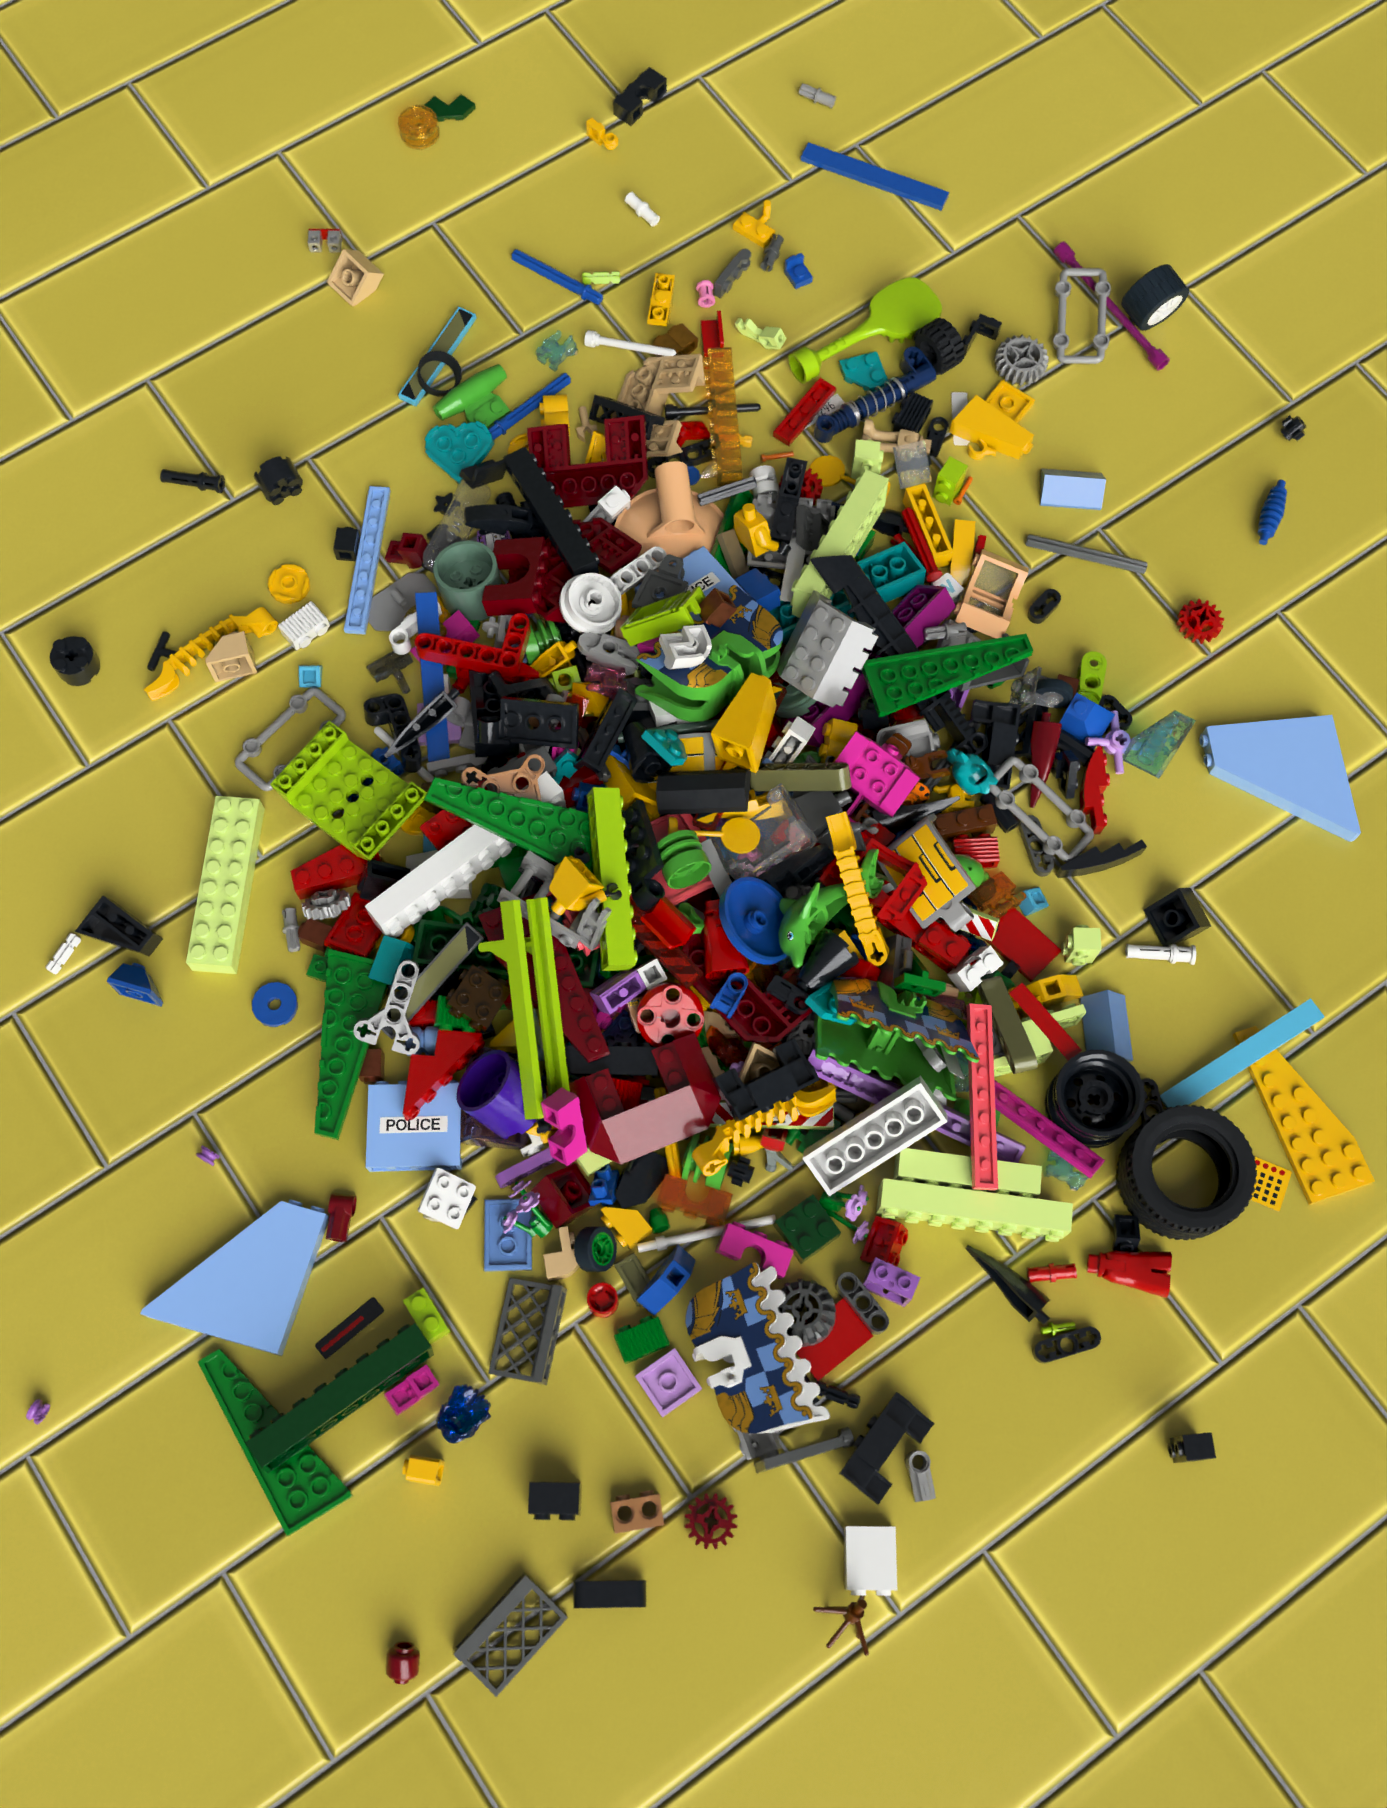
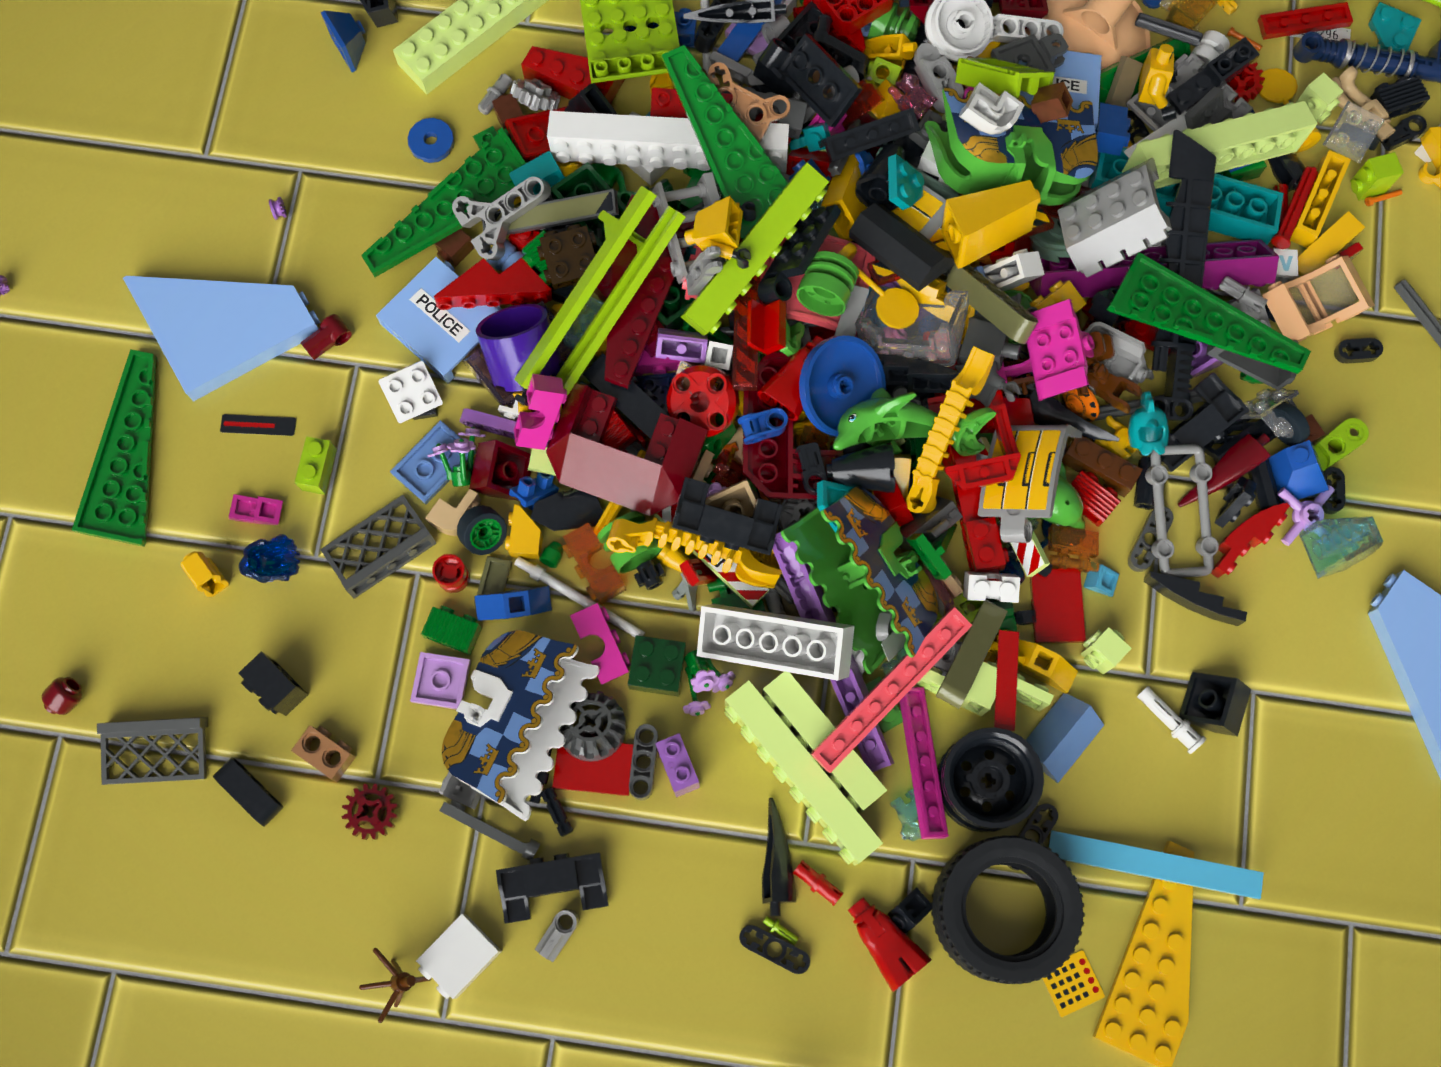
camera: 45 degrees right, 5 degrees up
dark green brick [245,1323,434,1474] -> none
red bracket [860,1216,908,1267] -> none

